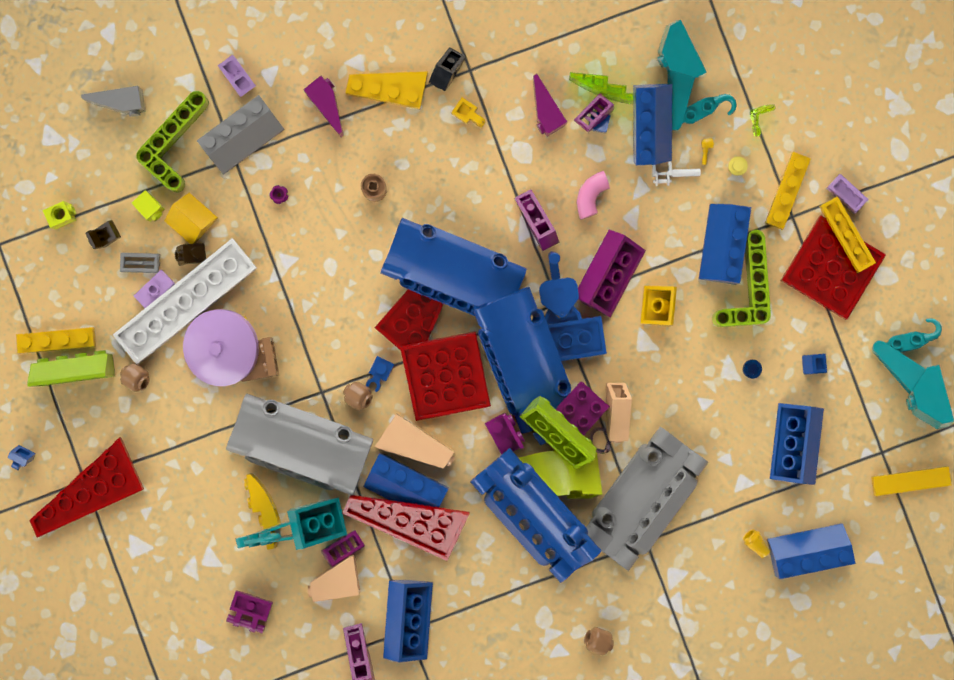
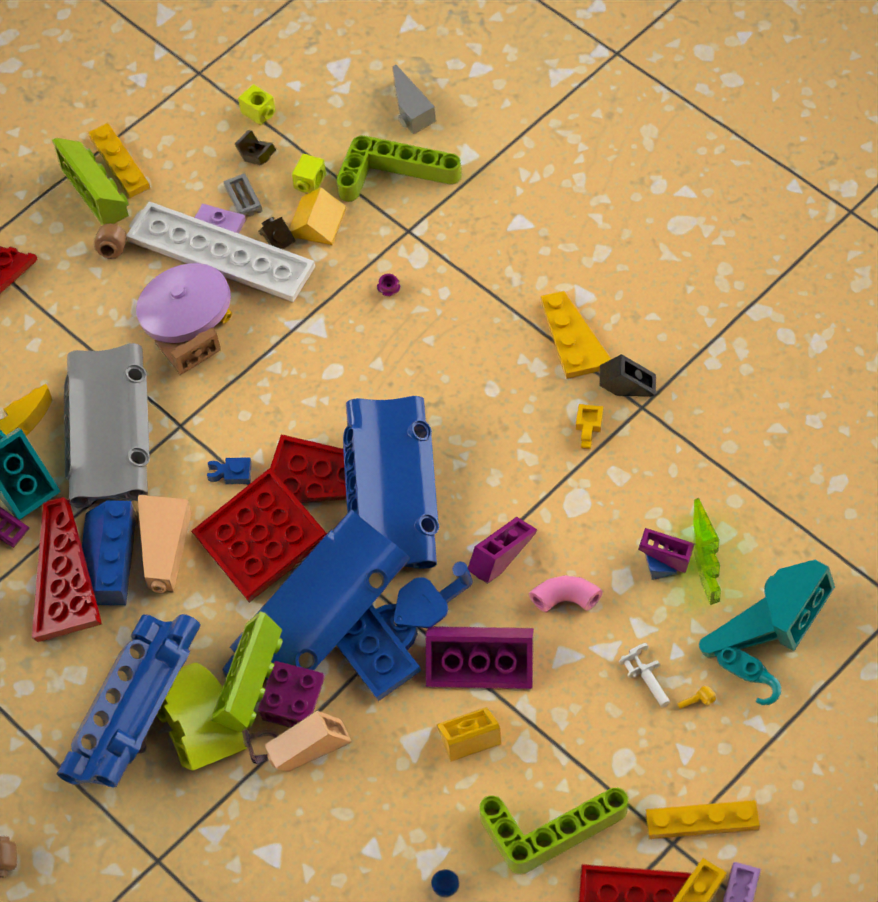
camera: 75 degrees right, 30 degrees down
light grey slope [197,95,285,175] -> none
lavender slope [218,55,256,97] -> none
magenta slope [303,76,344,137] -> none
medium nougat head [343,382,373,410] -> none
medium nougat wheel [361,173,387,202] -> none
magenta bracket [485,412,525,455] -> none
magenta slope [533,73,567,137] -> none
light grey panel [586,427,708,571] -> none
blue slope [633,84,672,165] -> none
blue slope [698,204,751,285] -> none
light yellow plate [728,156,748,176] -> none
clear neon green piece [750,104,776,137] -> none

